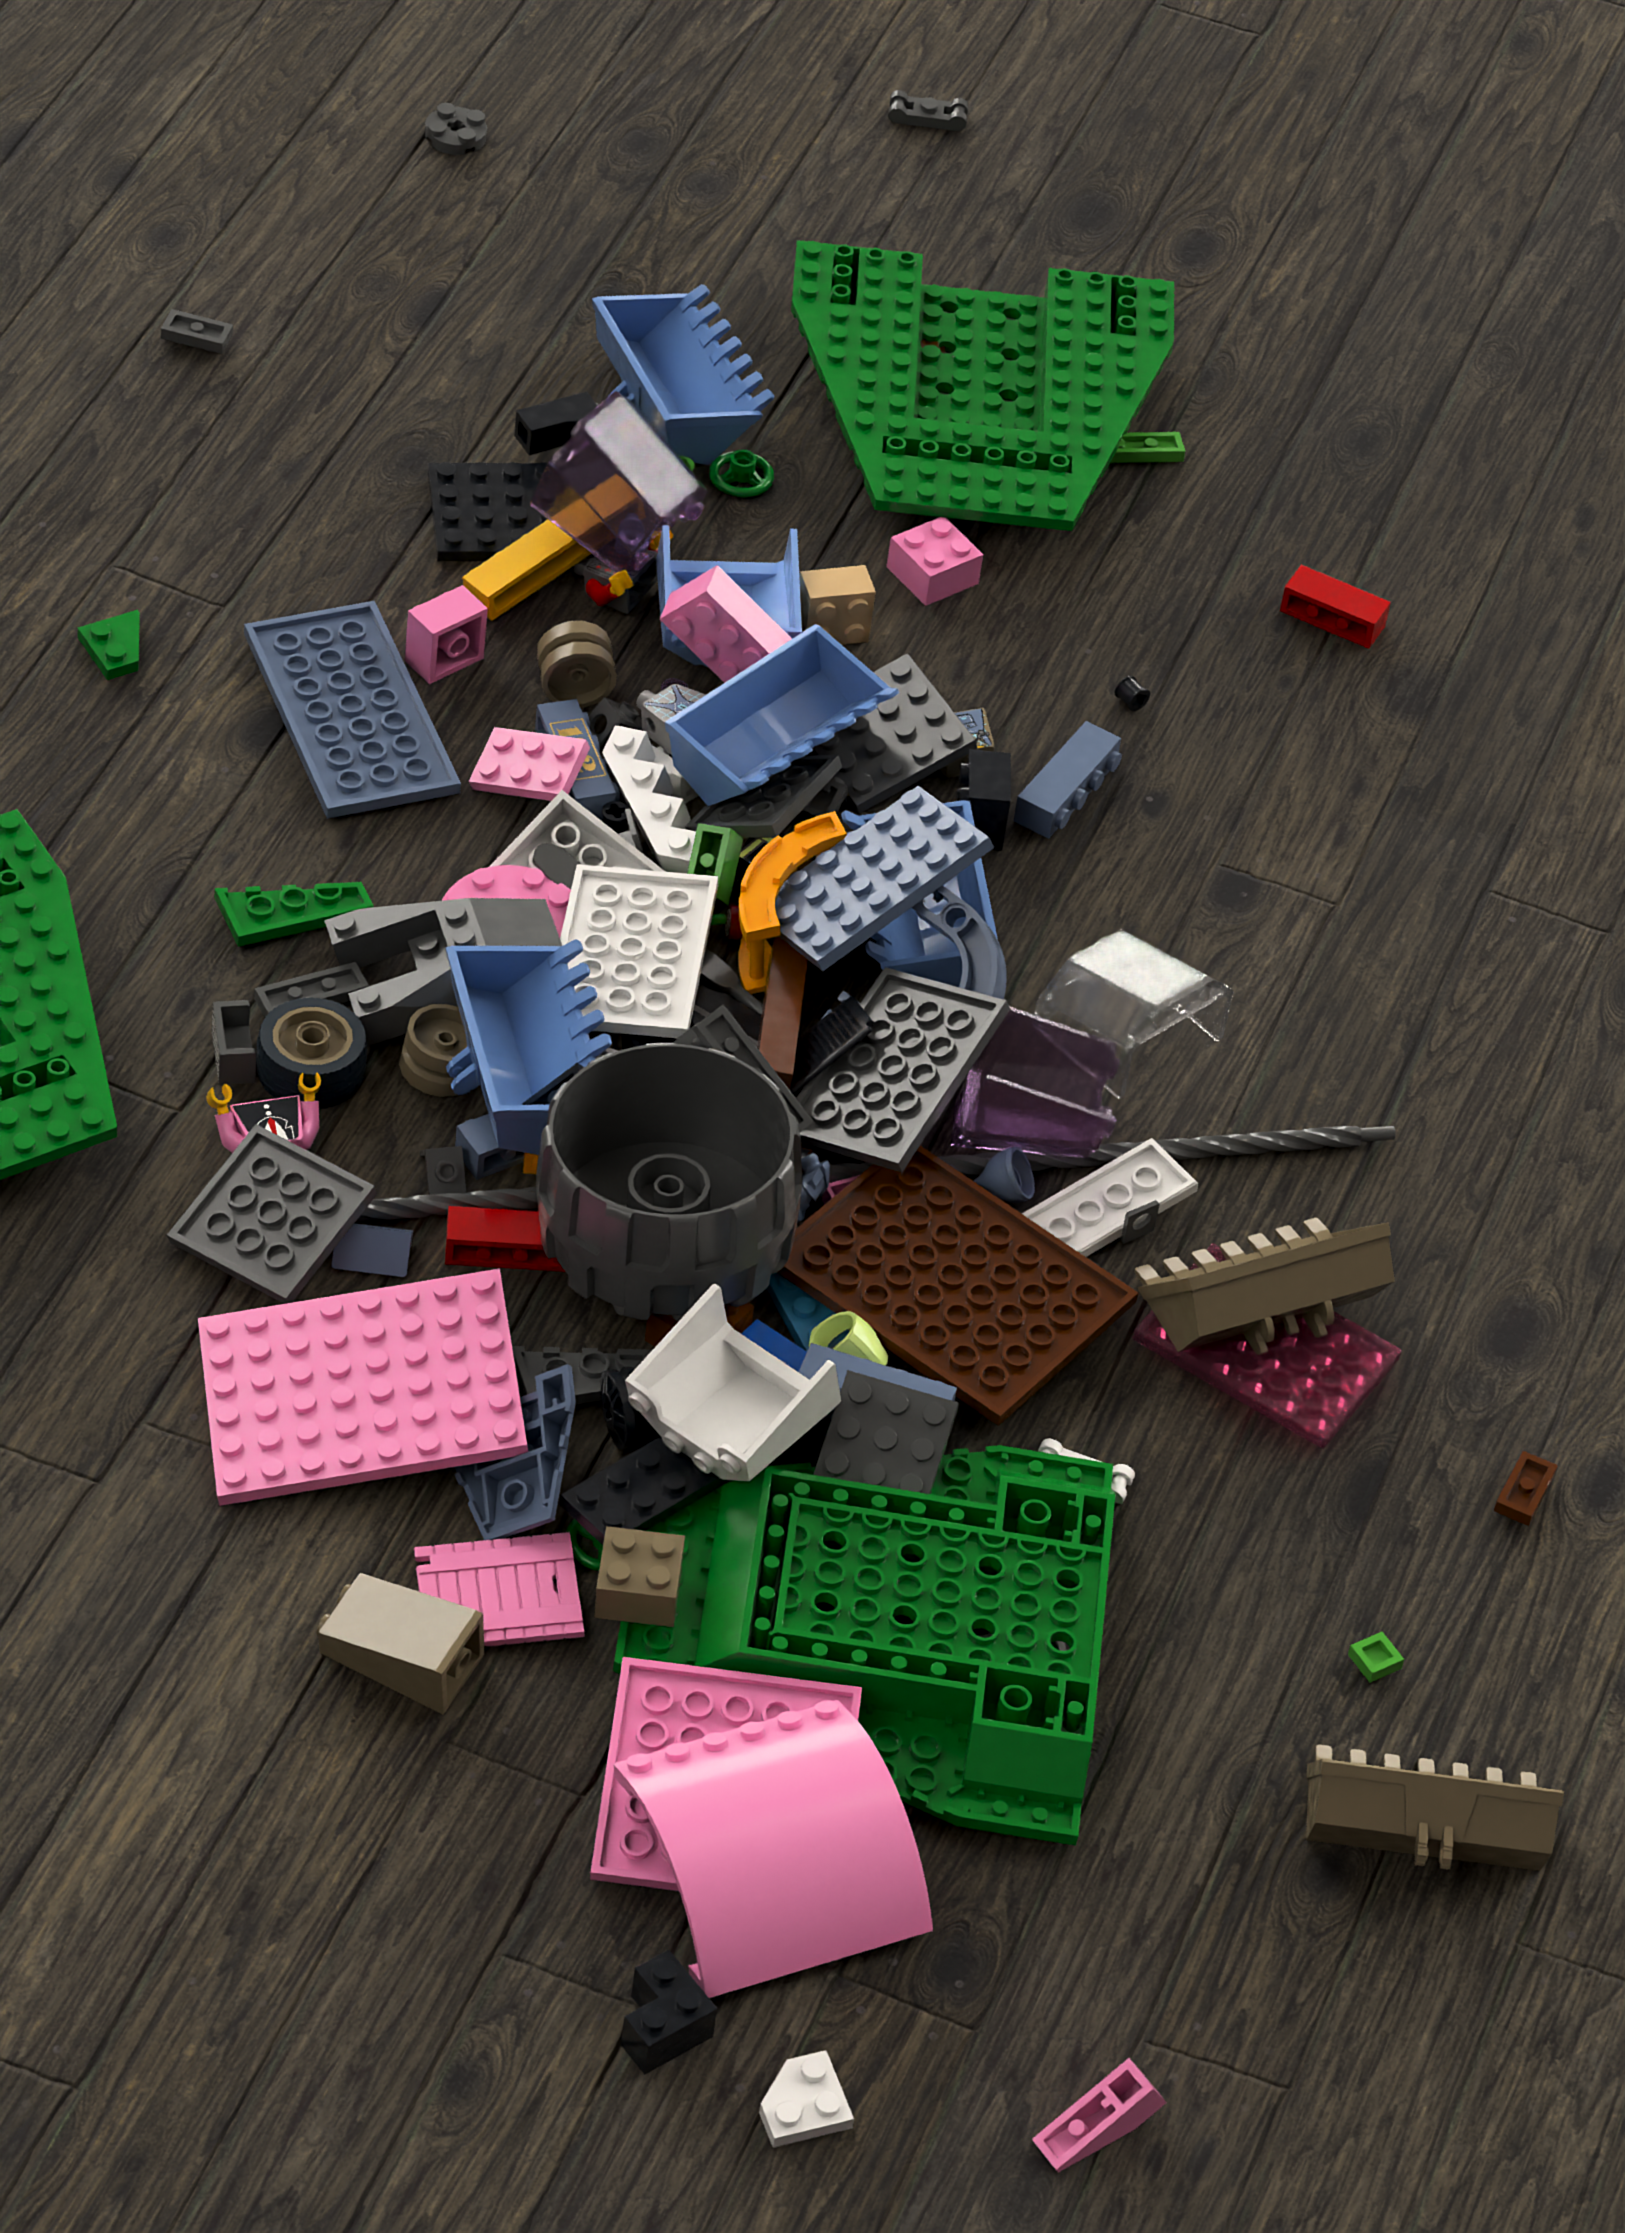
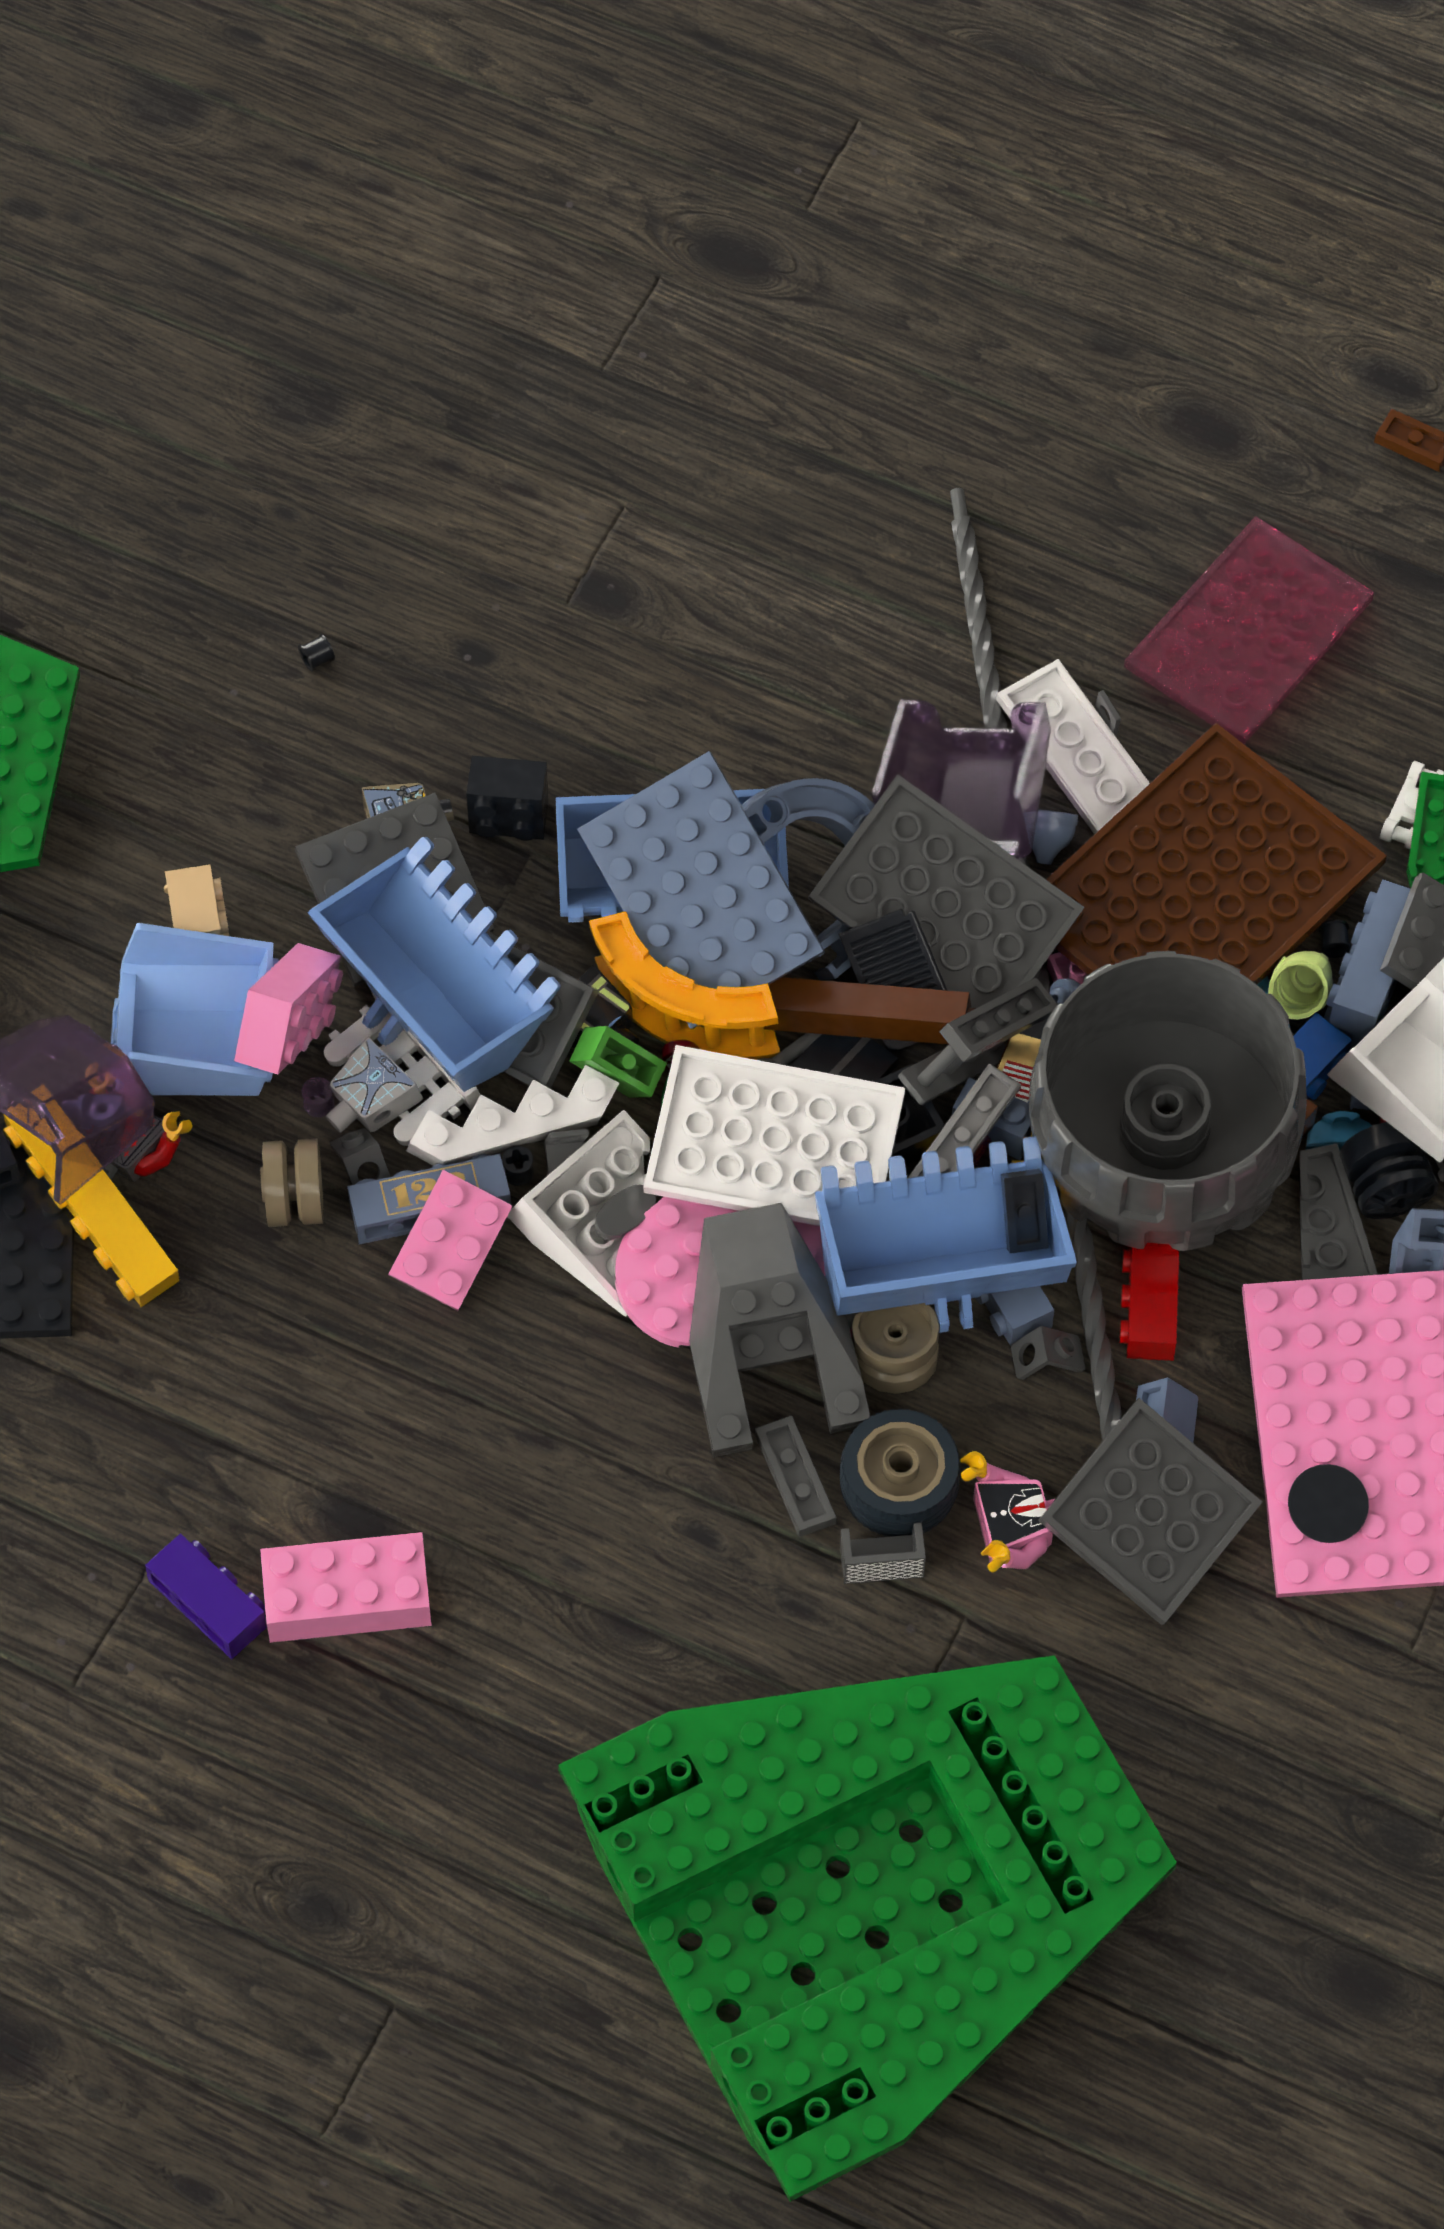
camera: 80 degrees left, 15 degrees up
green wing [78,609,140,680] -> none
green wing [214,882,374,947] -> none
sand blue plate [244,601,461,819] -> none
bright pink brick [405,585,488,684] -> none
bright pink brick [886,517,983,606] -> none
sand blue brick [1013,721,1122,839] -> none
clear windscreen [1033,929,1234,1099] -> none
dark tan piece [1134,1218,1395,1355] -> none
red brick [1280,565,1391,649] -> none
none -> dark purple brick [145,1533,267,1660]
none -> bright pink brick [260,1532,432,1643]
none -> black piece [1288,1464,1369,1543]

